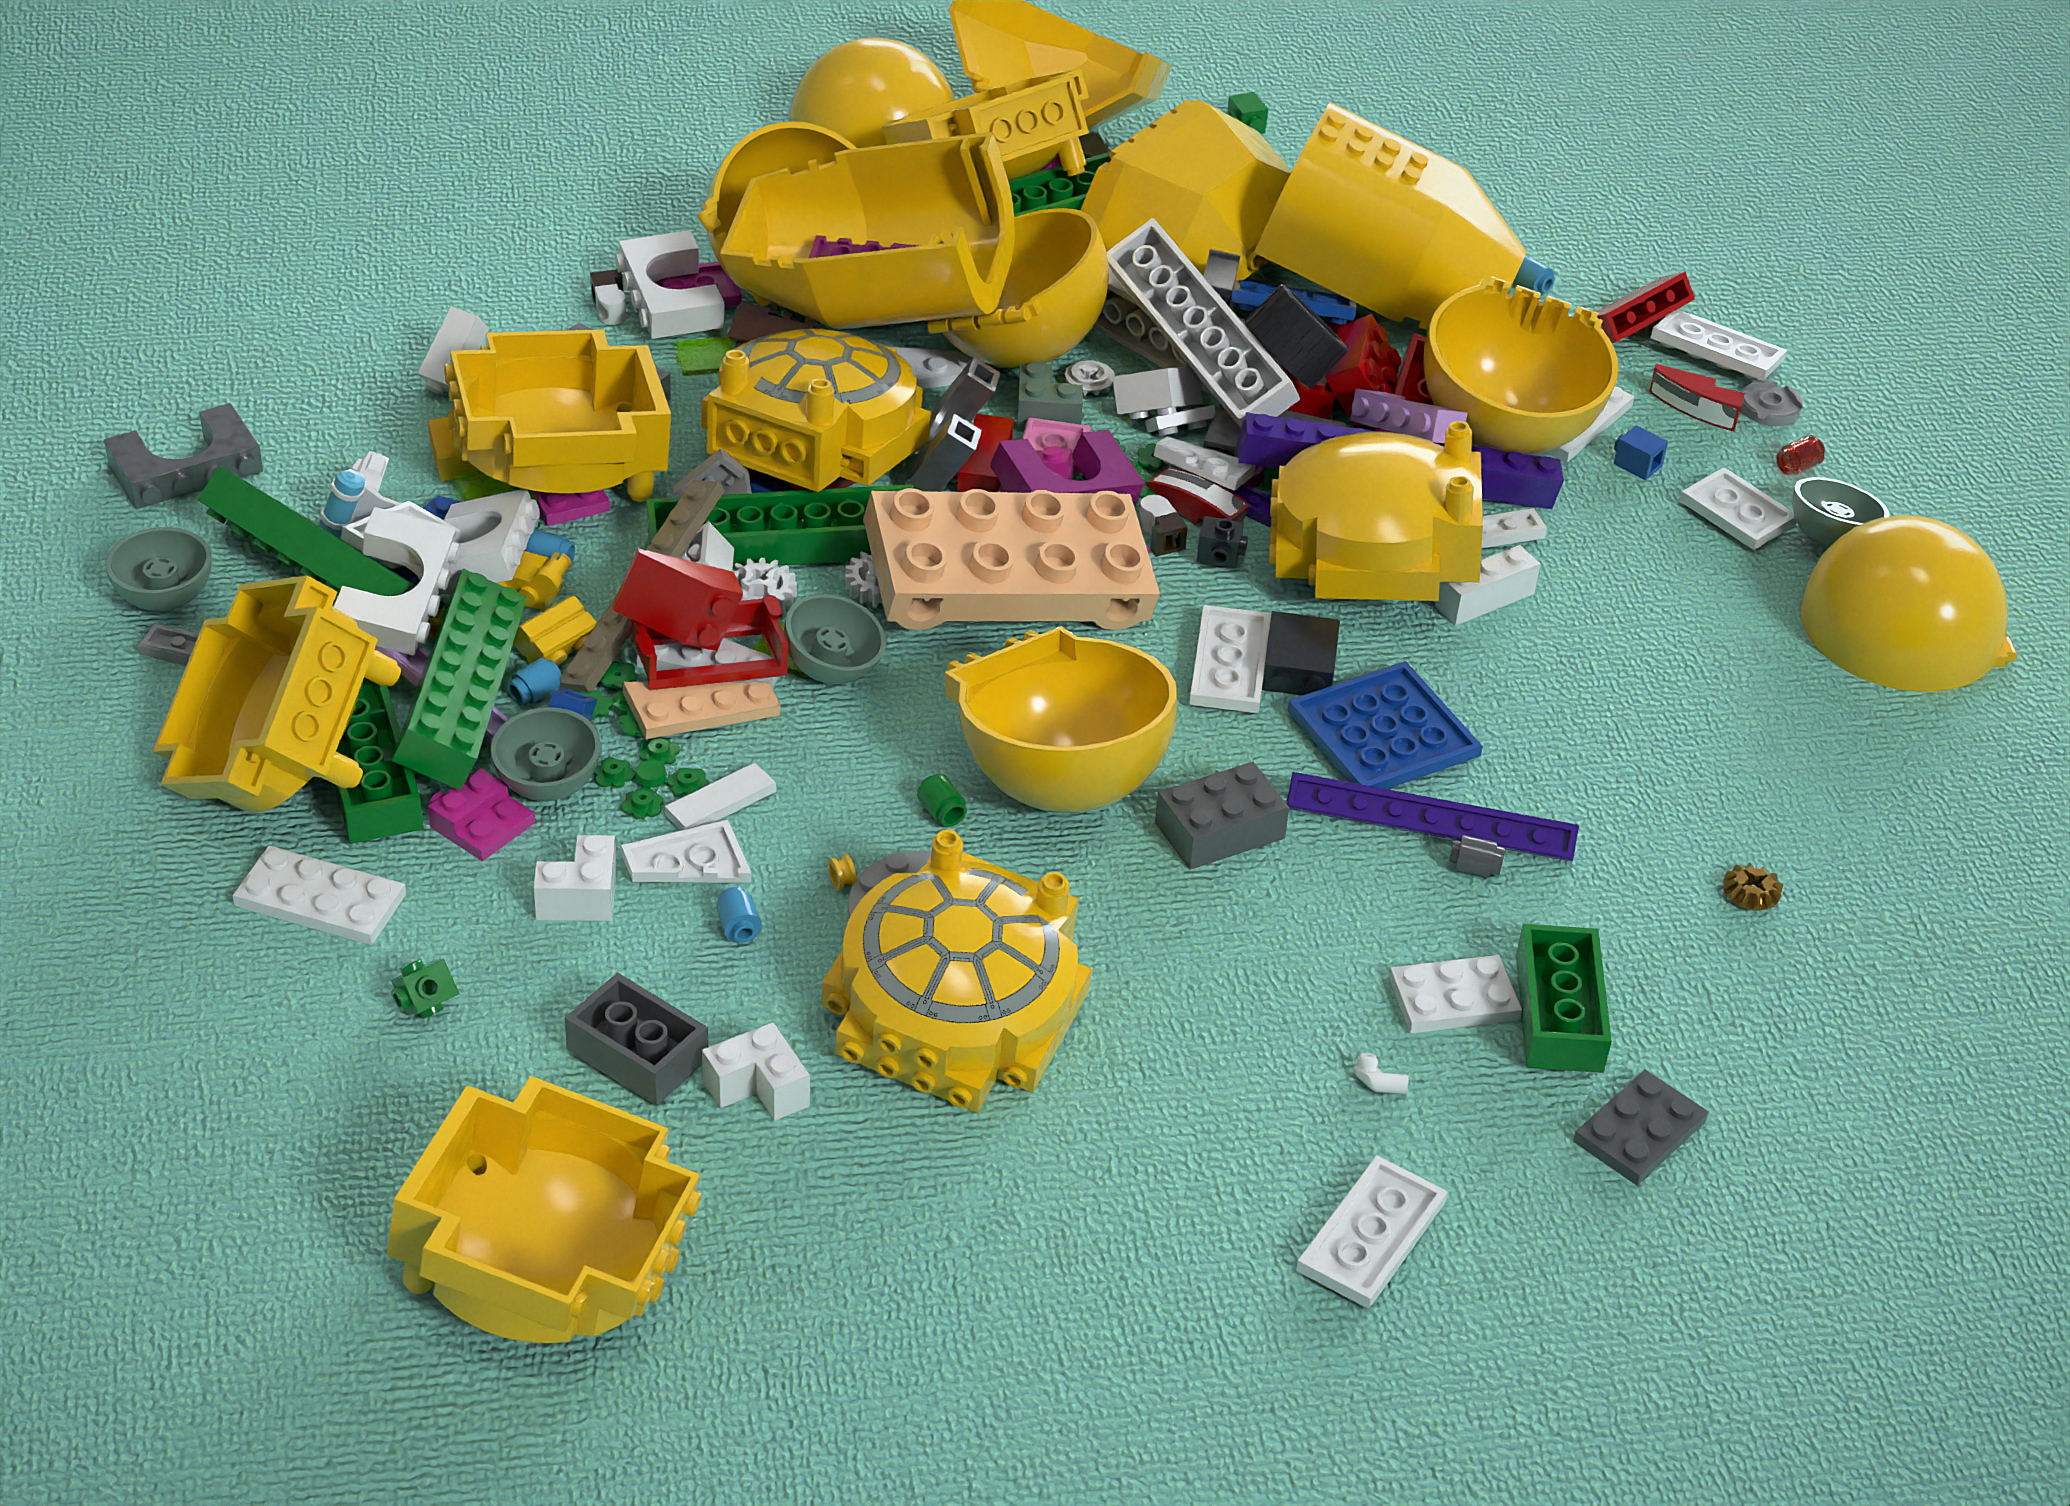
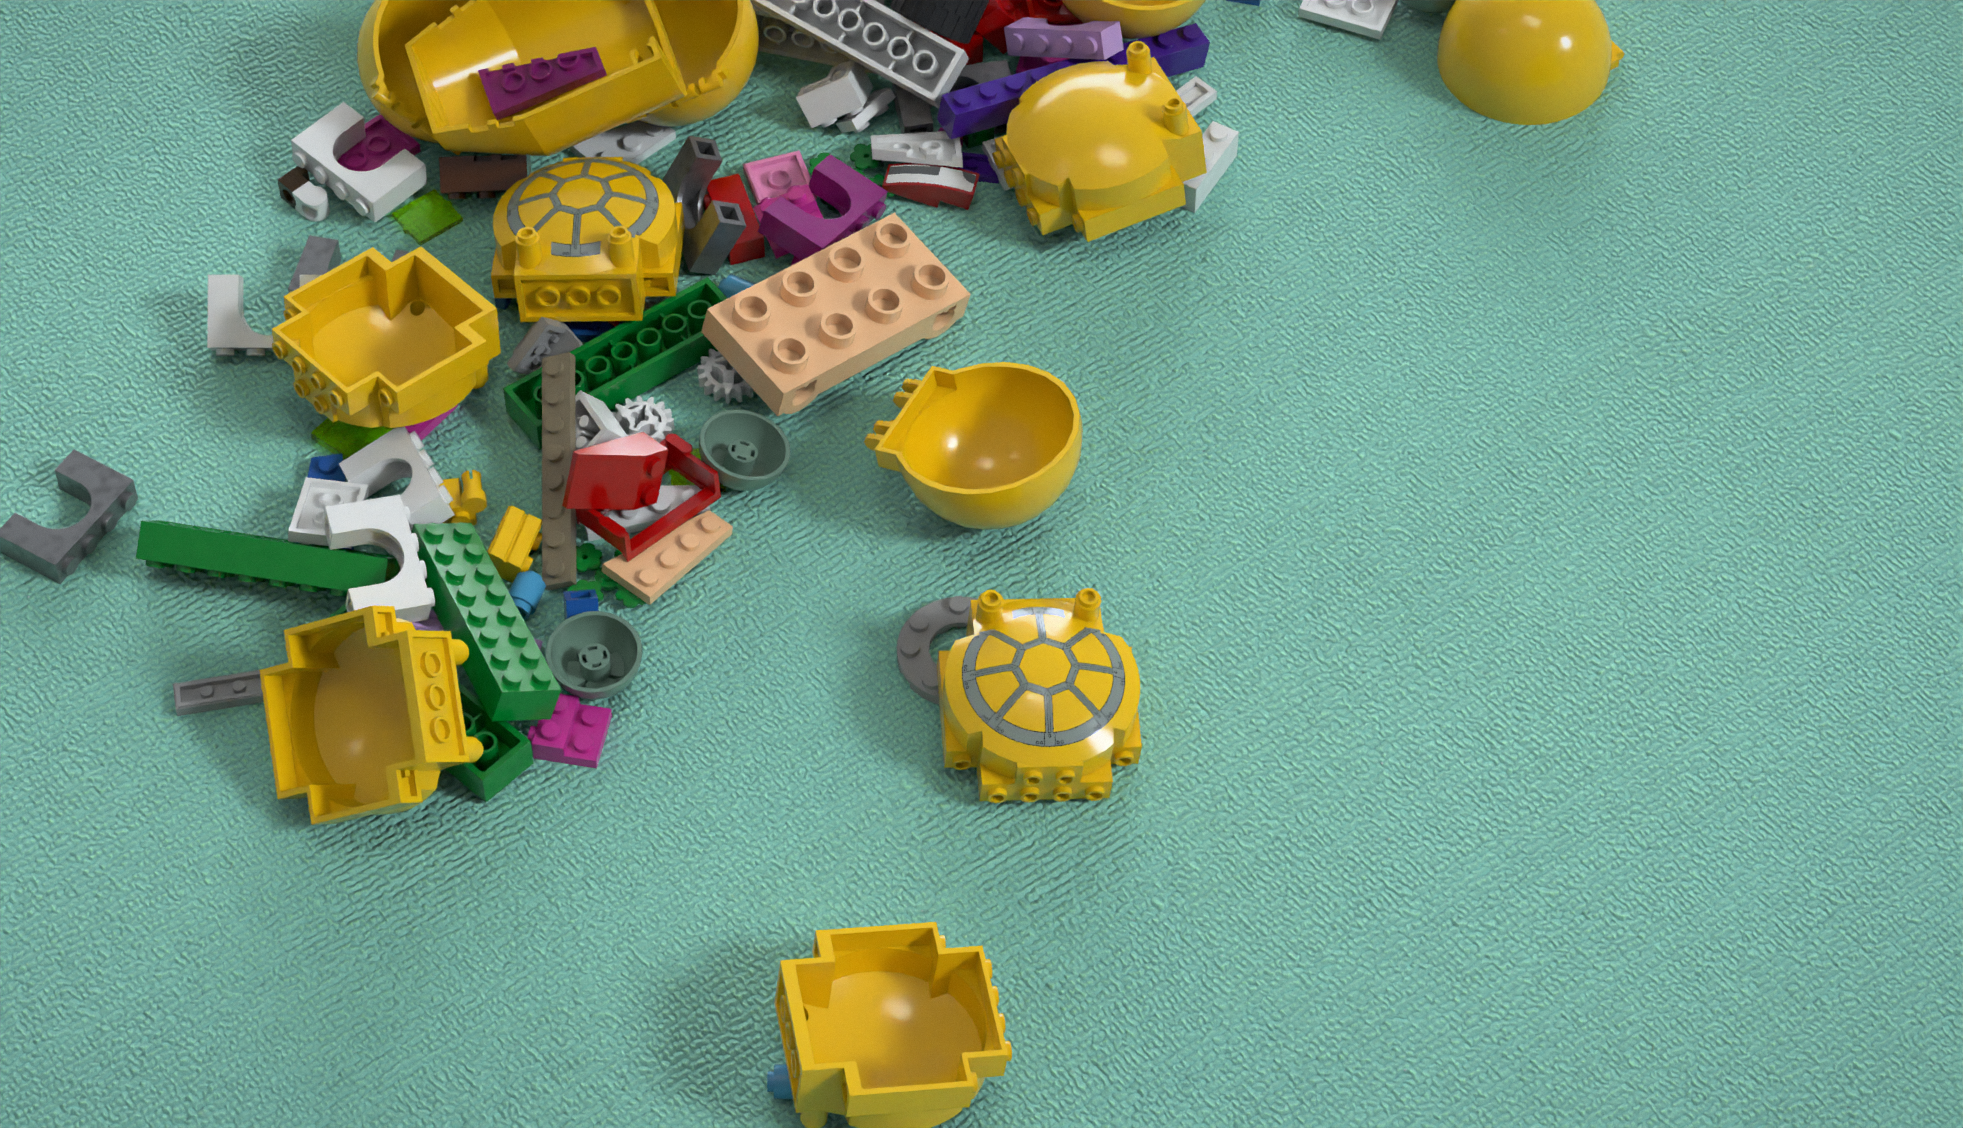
camera: 25 degrees left, 10 degrees up
sand green piece [105,527,212,611] -> none
white plate [232,846,406,945] -> none
piece [319,451,401,537] -> none
green brick [391,958,460,1019] -> none
yellow brick [427,417,479,482] -> none
dark azure brick [524,530,575,563] -> none
white brick [534,835,617,921] -> none
dark grey brick [564,972,708,1106] -> none
green plant [594,737,709,819] -> none
white wing [621,820,752,883] -> none
white tile [665,763,776,831] -> none
white brick [702,1022,810,1121] -> none
dark azure brick [716,887,762,943] -> none
yellow bush [827,854,857,891] -> none
green brick [917,774,967,827] -> none
sand green brick [1017,362,1083,432] -> none
white gear [1065,360,1115,396] -> none
dark brown leg [1139,495,1188,557] -> none
dark grey brick [1155,762,1289,870] -> none
white plate [1189,605,1271,713] -> none
black brick [1196,516,1248,569] -> none
black brick [1262,611,1340,696] -> none
dark purple tile [1286,772,1579,862] -> none
blue plate [1287,661,1483,789] -> none
white plate [1296,1156,1448,1309] -> none
white arm [1354,1053,1408,1094] -> none
white plate [1389,955,1522,1034] -> none
dark grey brick [1449,835,1505,878] -> none
green brick [1516,924,1612,1073] -> none
dark grey plate [1573,1069,1709,1186] -> none
pearl gold gear [1723,862,1783,910] -> none

